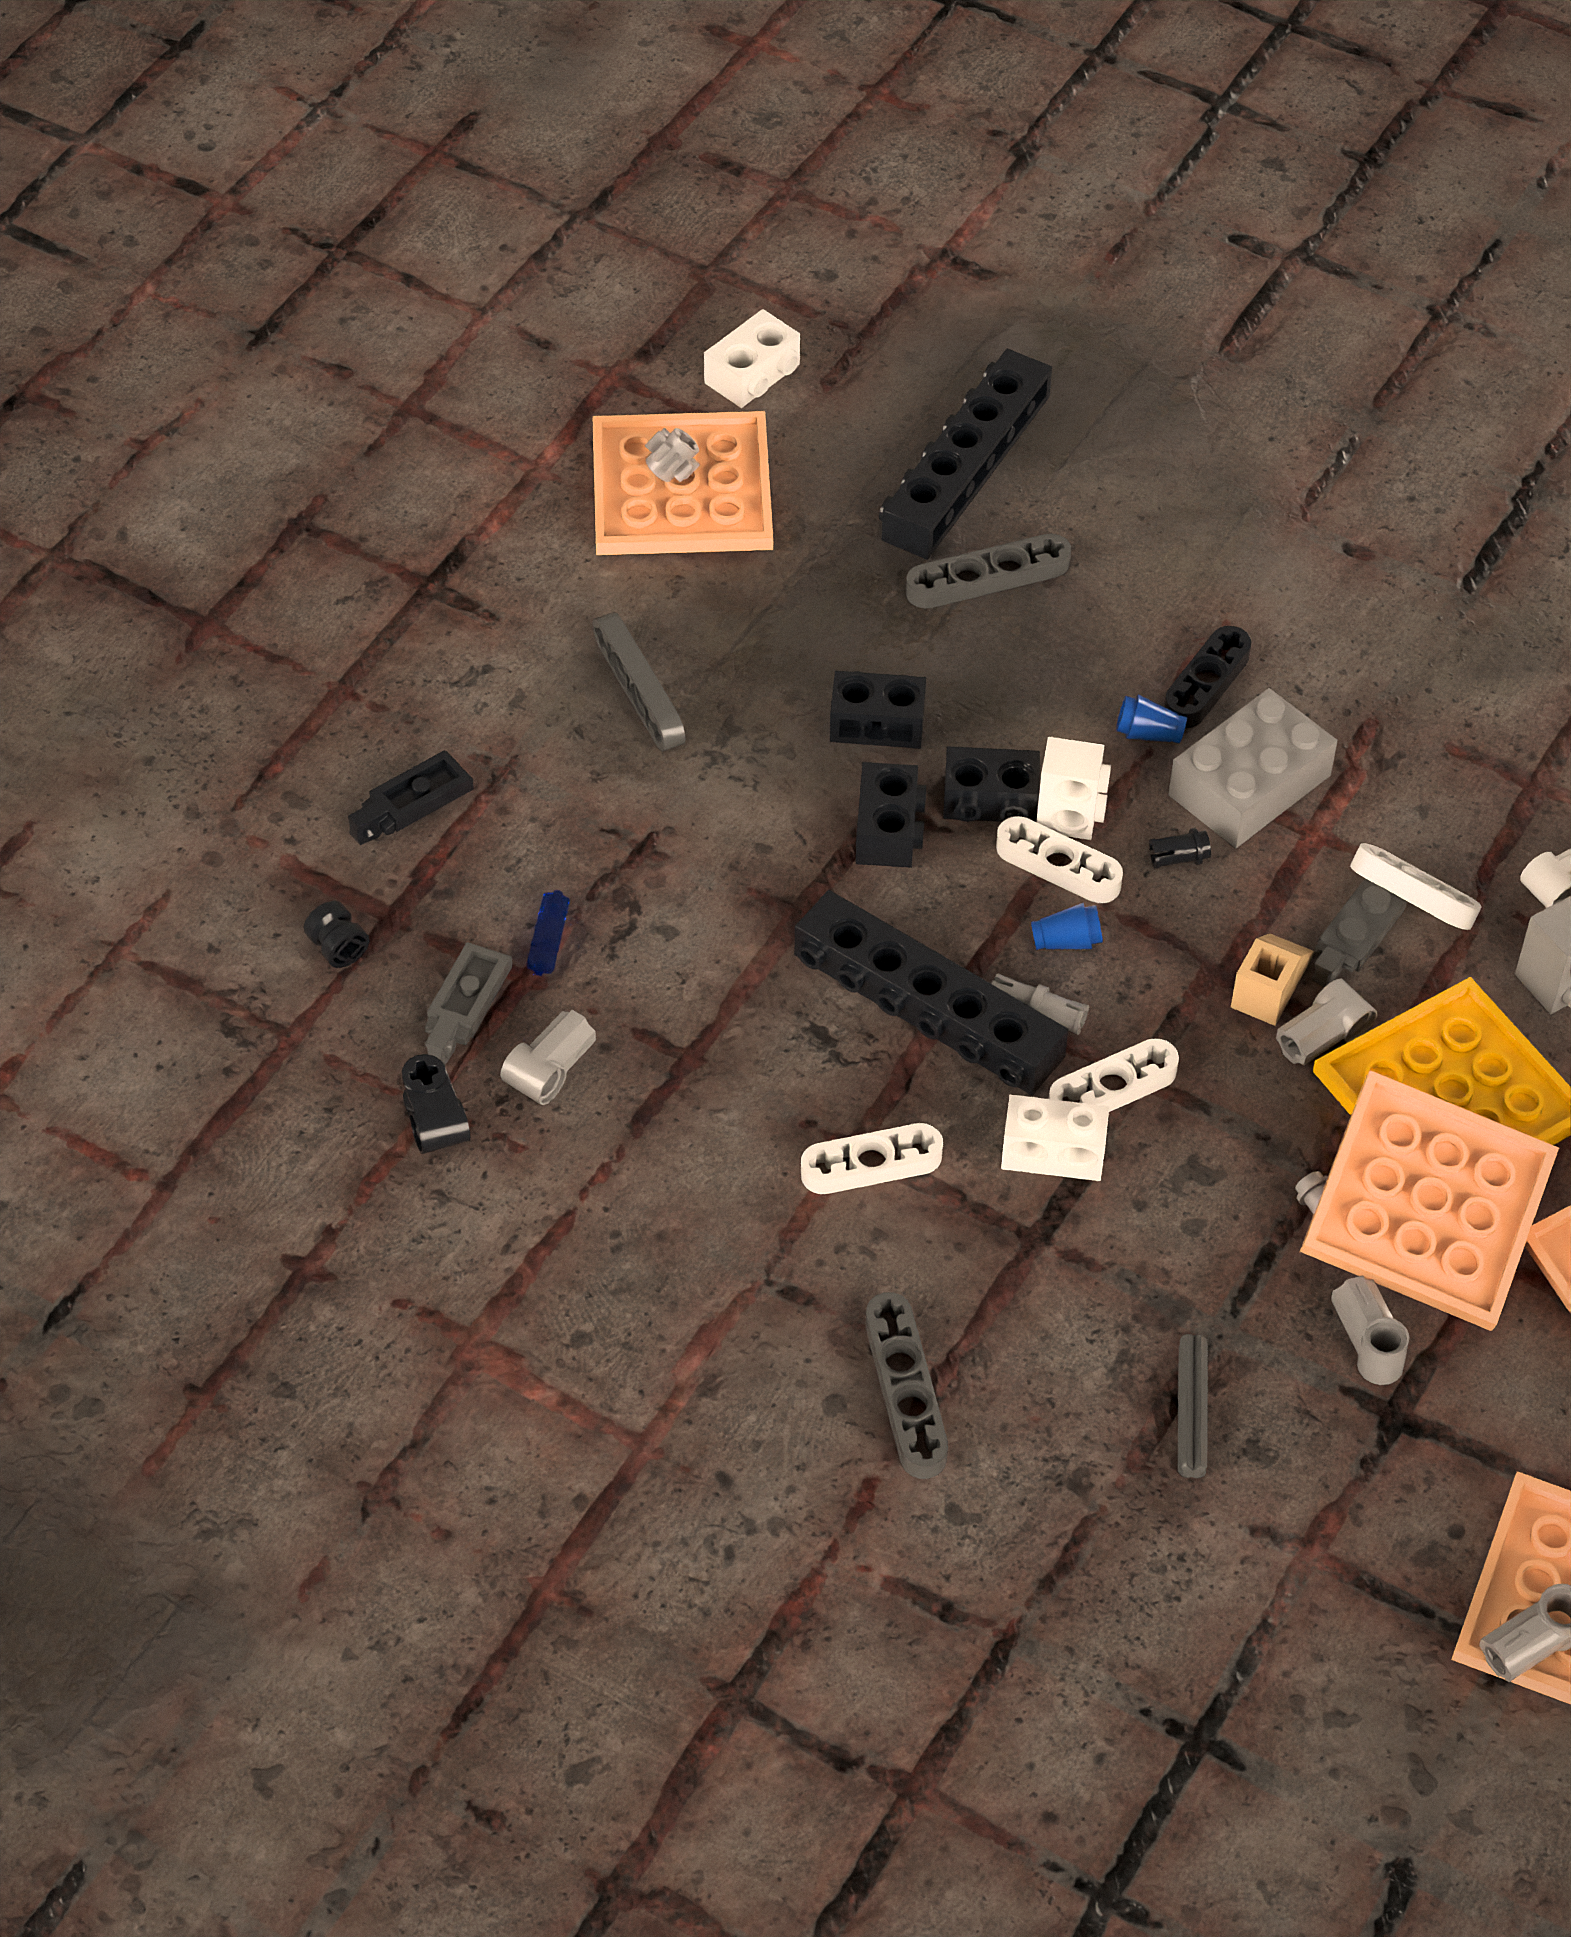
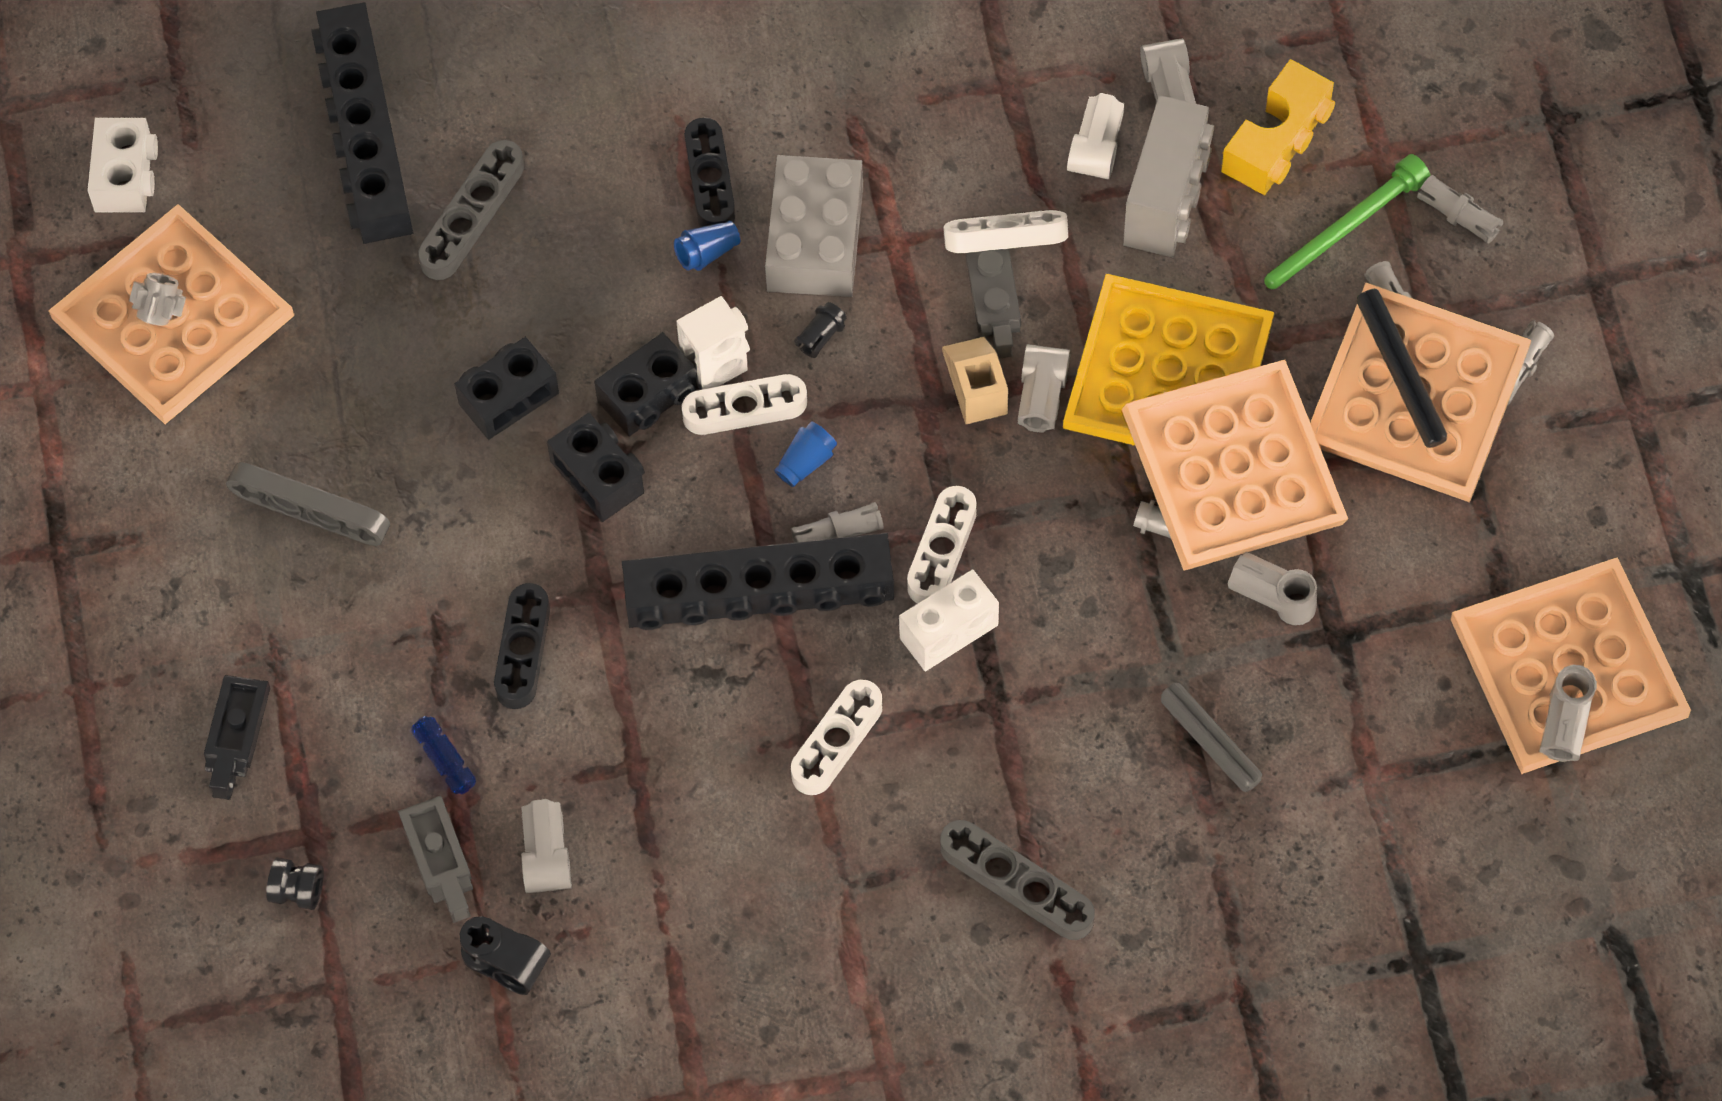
camera: 40 degrees left, 10 degrees up
none -> black beam [494,583,550,709]

